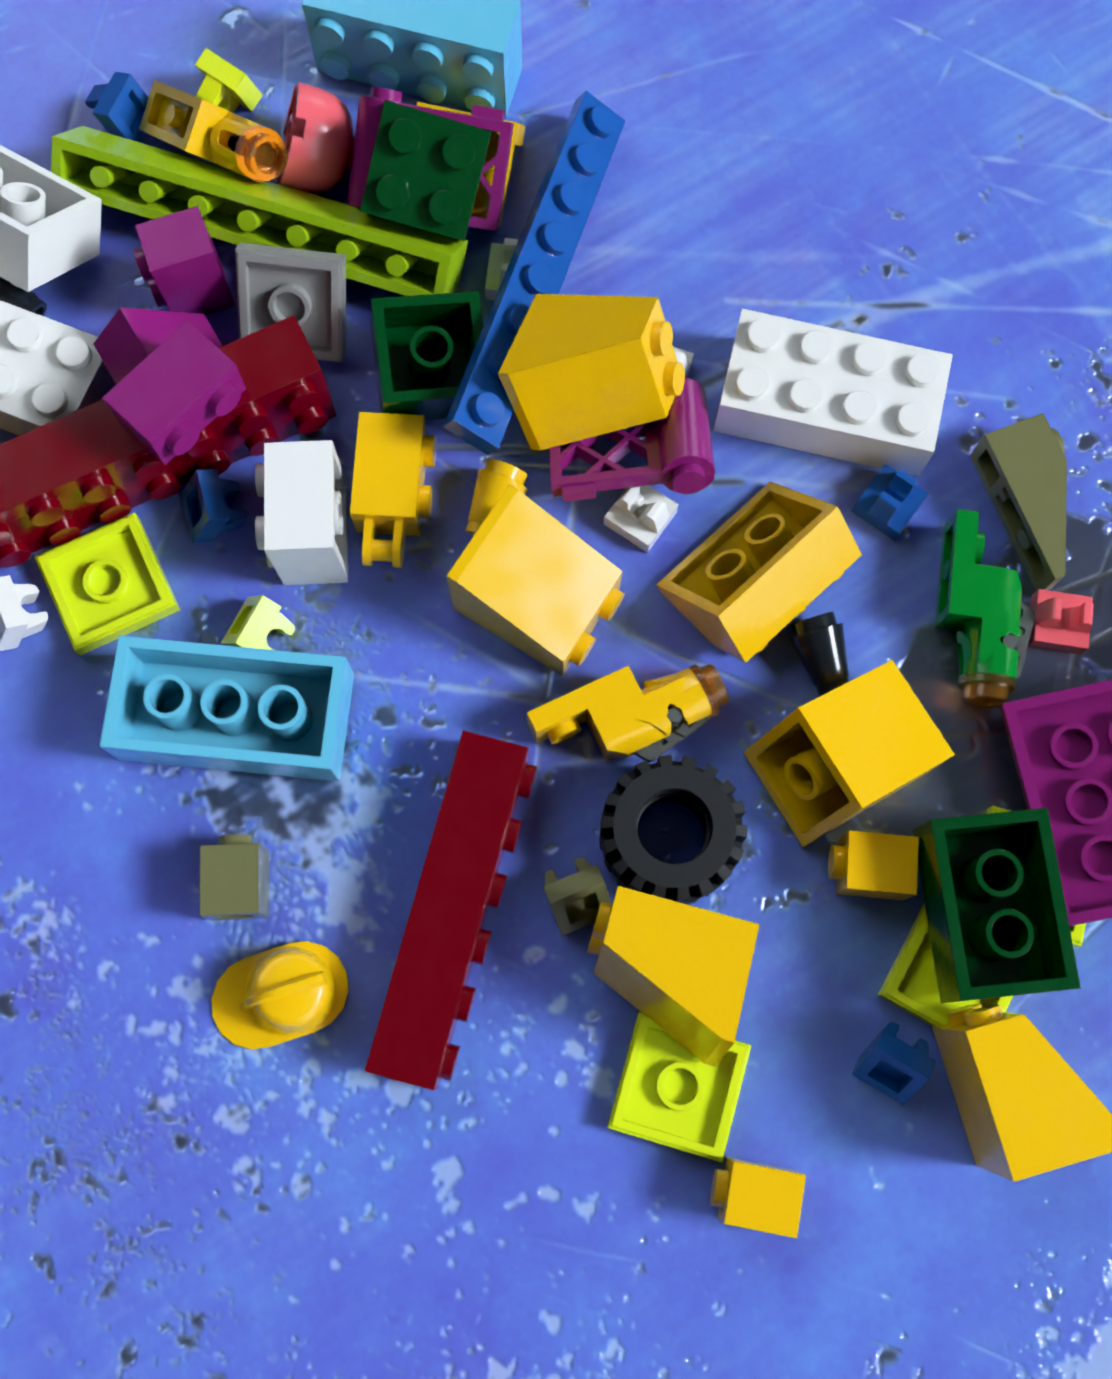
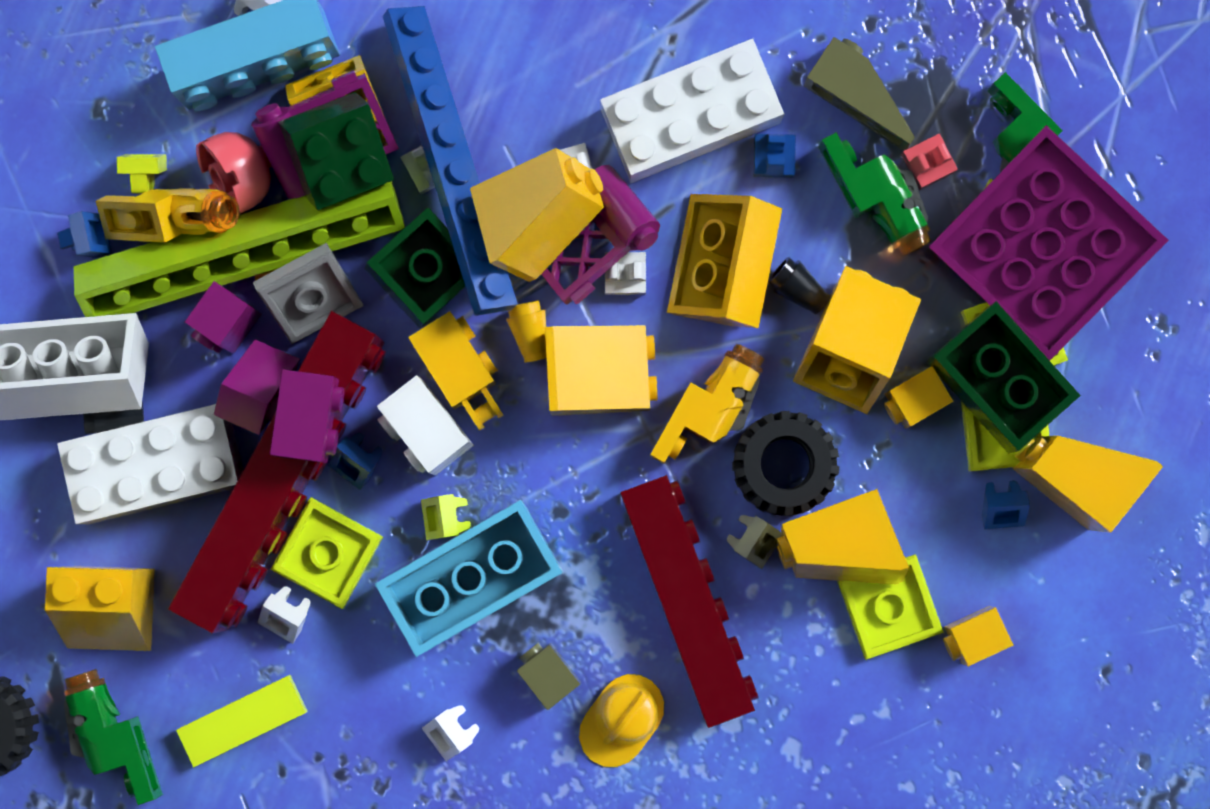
camera: 30 degrees left, 10 degrees up
none -> white tile [422,706,479,761]

